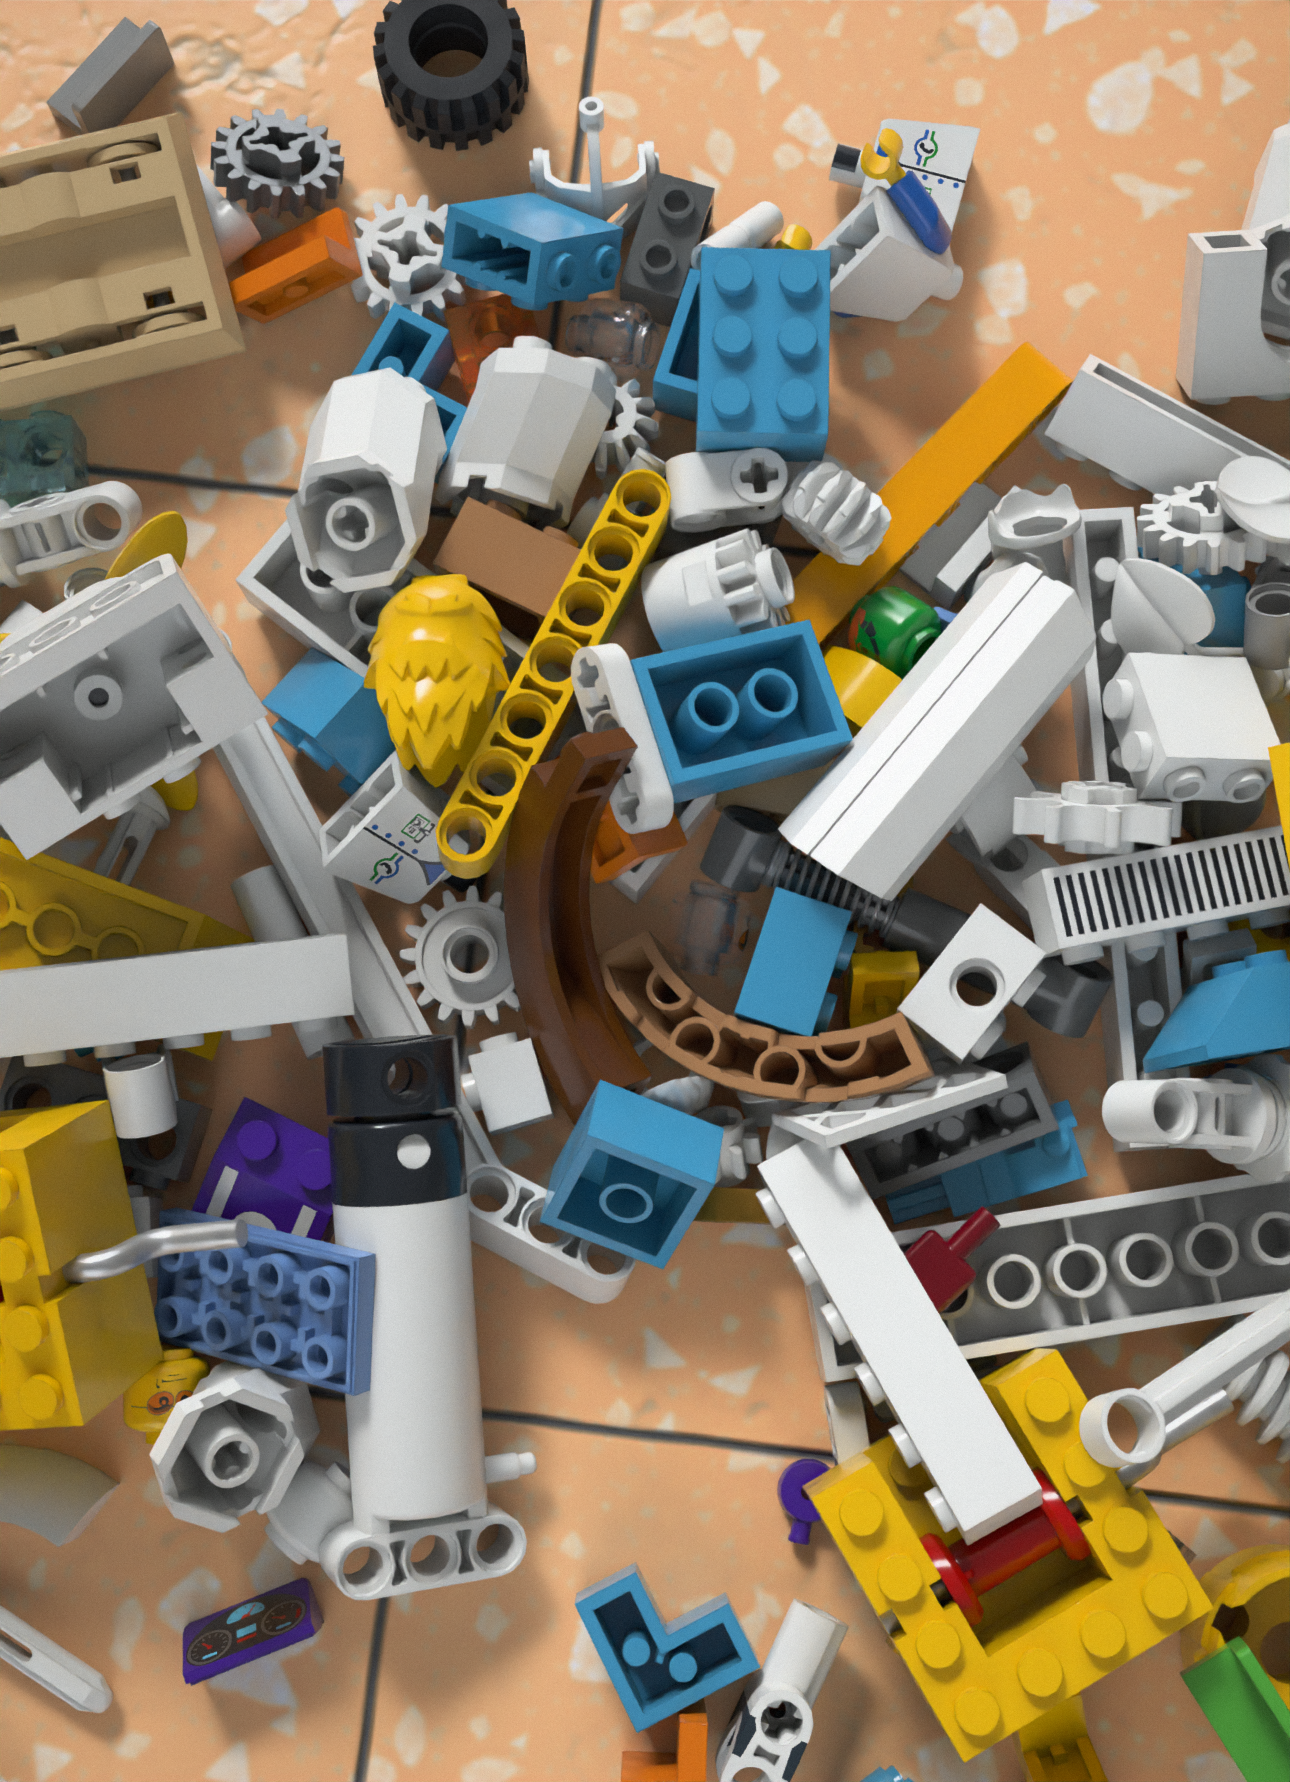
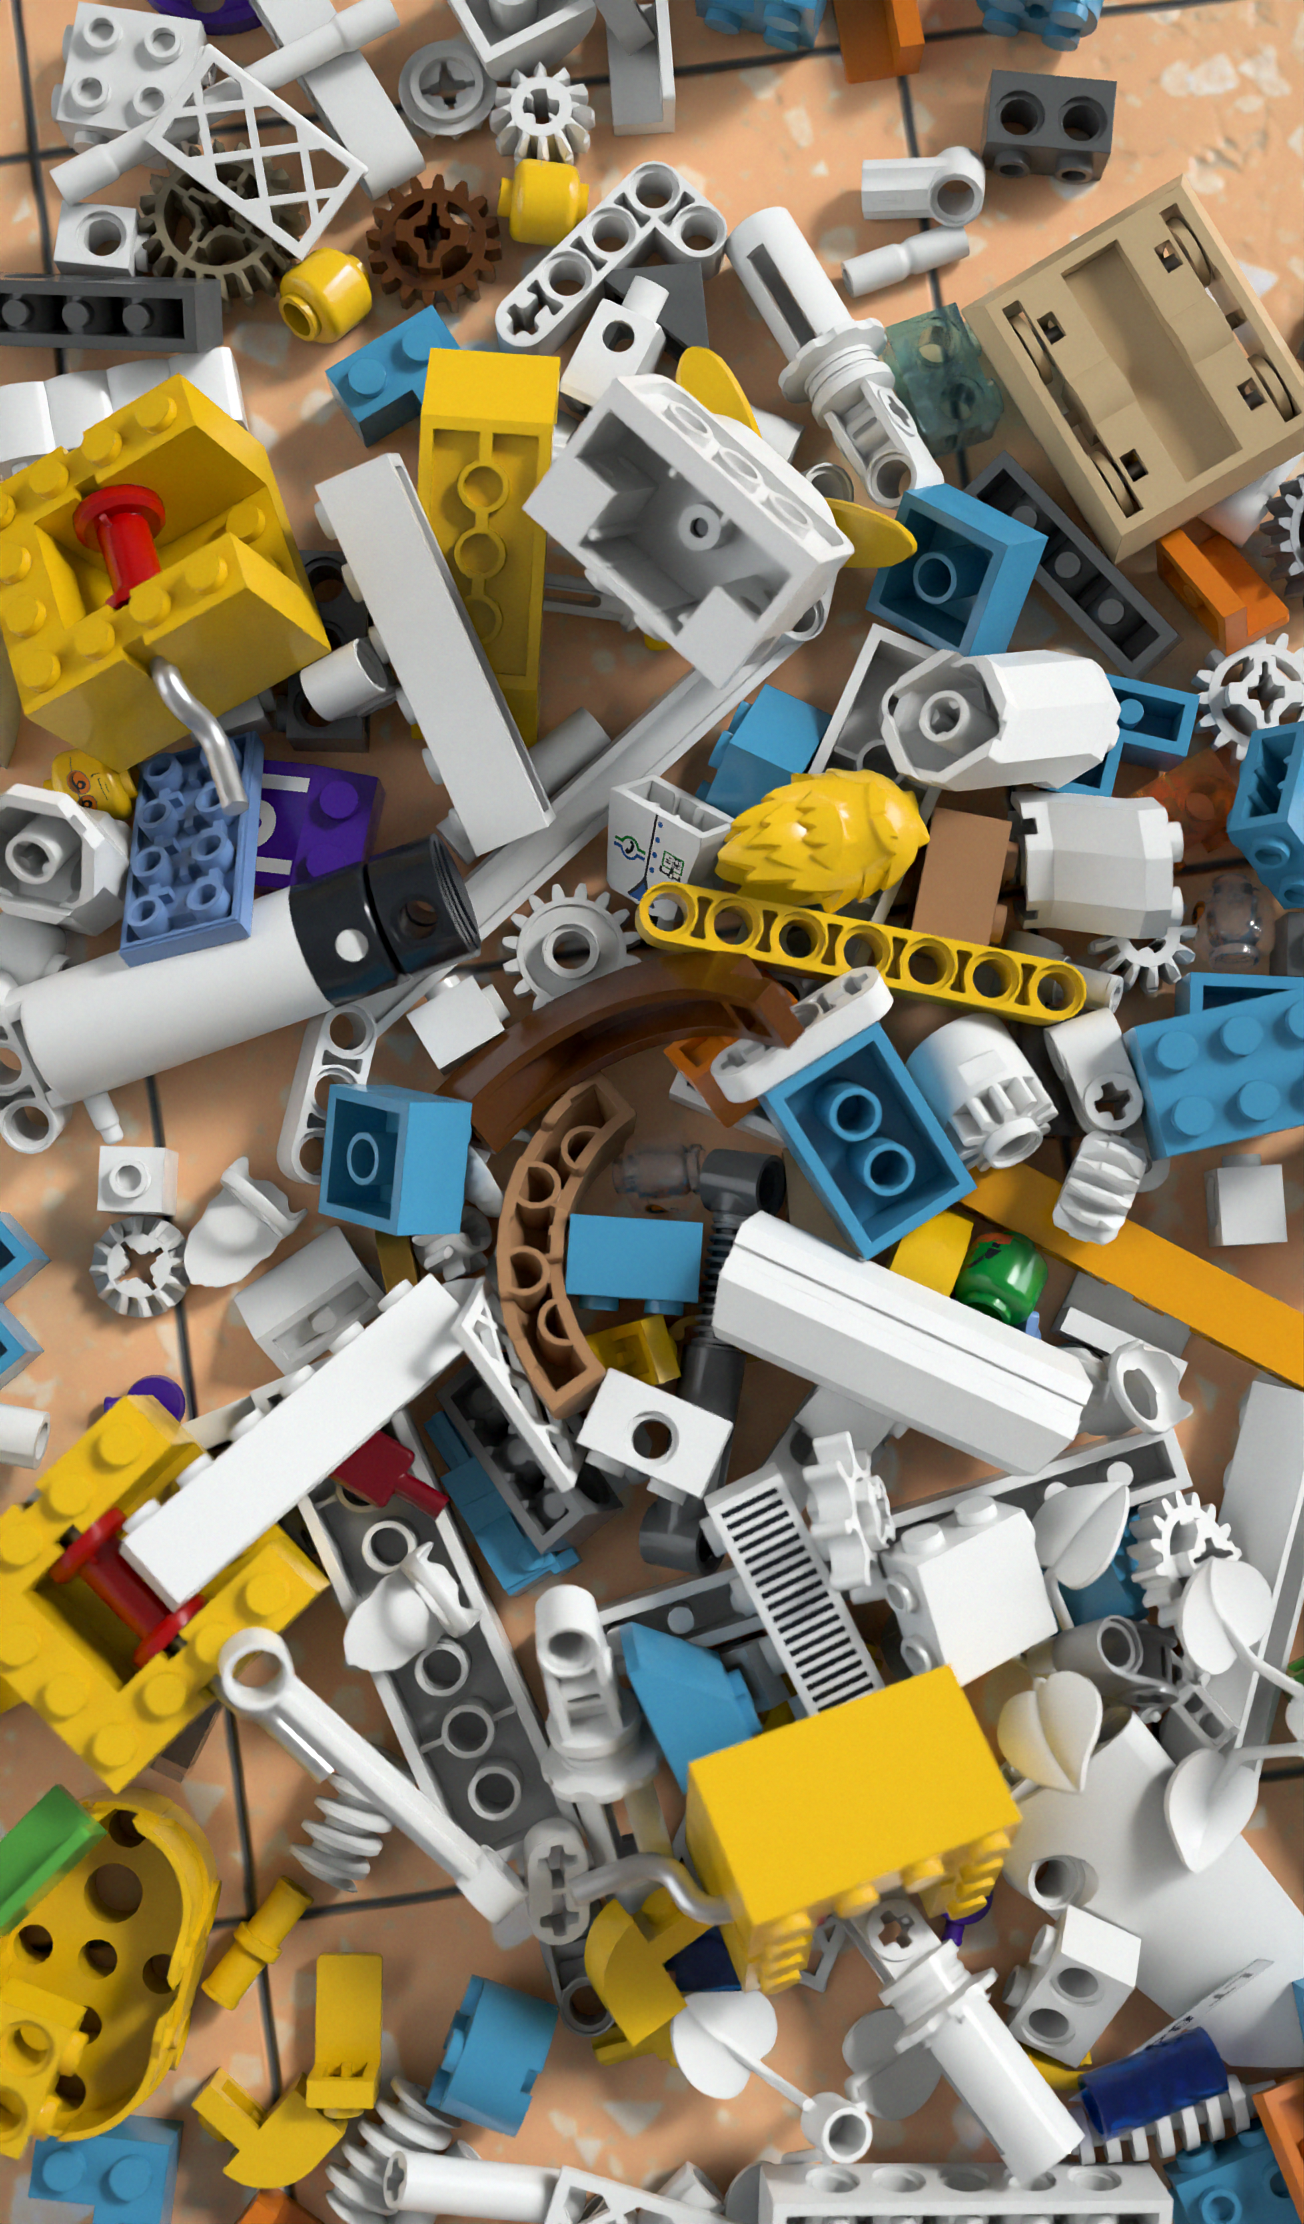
camera: 75 degrees right, 5 degrees up
none -> white gear [89,1215,190,1318]
none -> white brick [97,1146,179,1216]
none -> white piece [184,1156,308,1288]
none -> white panel [234,1225,387,1376]
none -> white piece [343,1542,483,1673]
none -> dark azure brick [865,483,1048,657]
none -> dark grey brick [962,450,1184,681]
none -> white brick [1204,1154,1288,1248]

